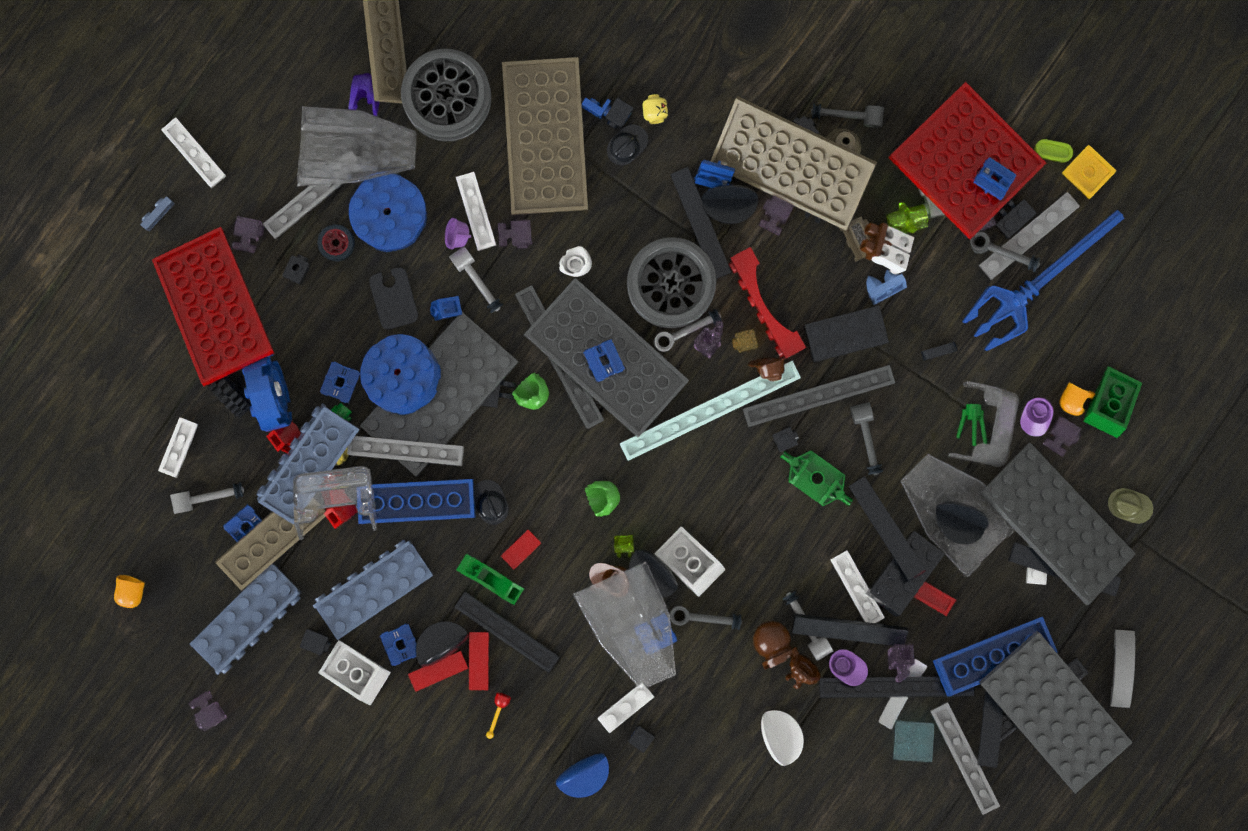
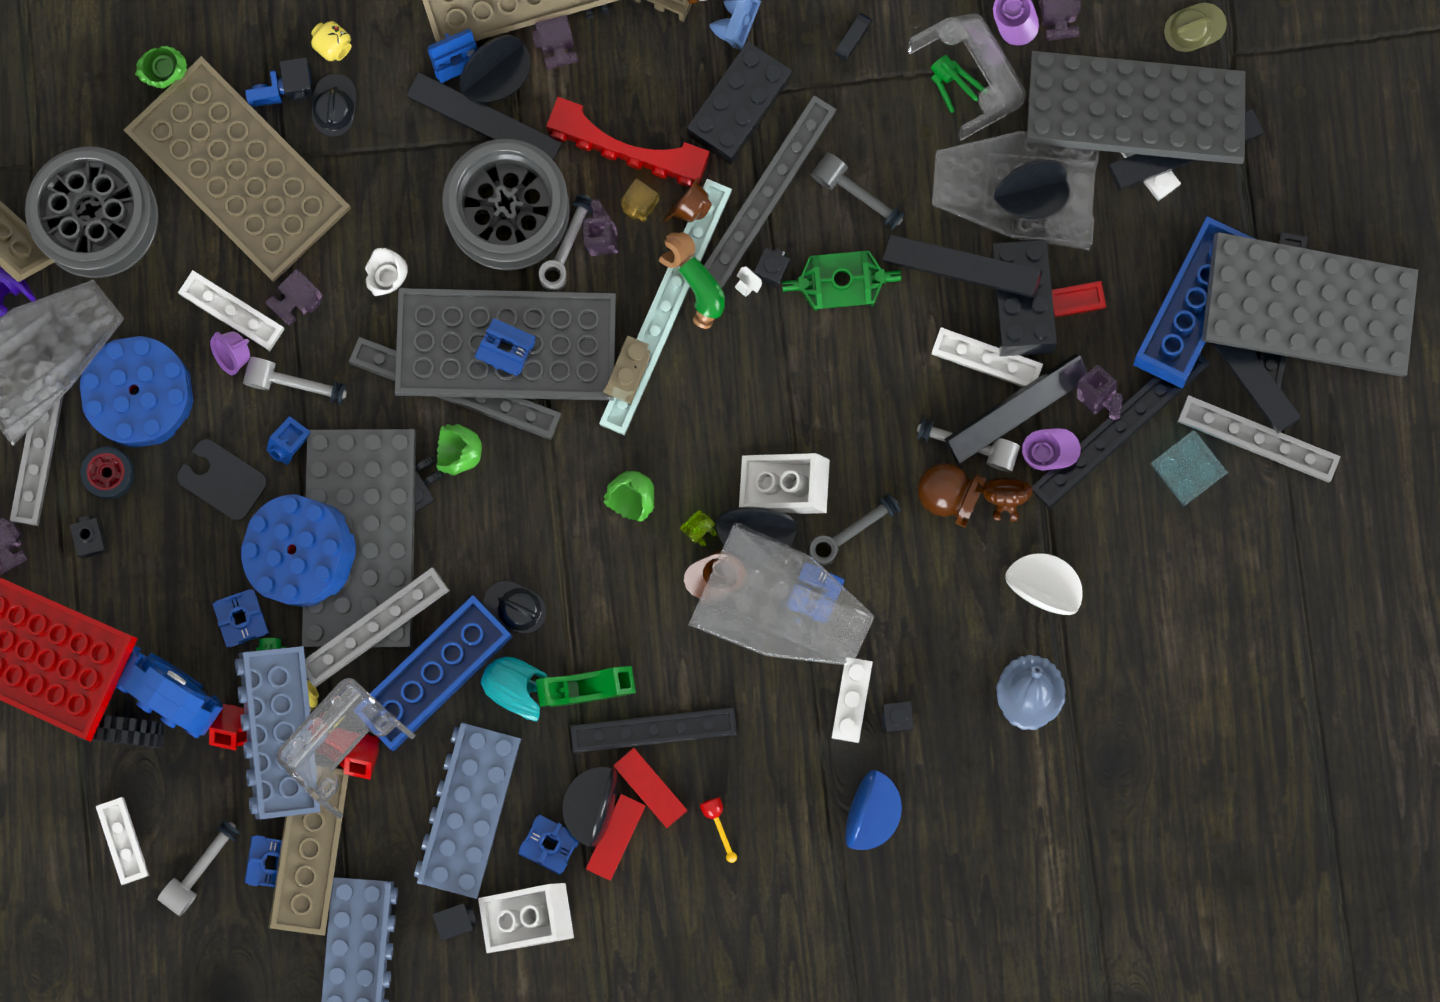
camera: 40 degrees left, 5 degrees down
red tile [501,529,541,570] -> none
white sticker [879,659,927,729] -> none
light grey slope [1110,630,1135,708] -> none
none -> bright green hair [135,45,187,88]
none -> teal hair [481,657,547,721]
none -> dark tan window [603,336,650,404]
none -> piece [659,232,725,329]
none -> white piece [735,266,762,297]
none -> sand blue piece [996,655,1066,730]

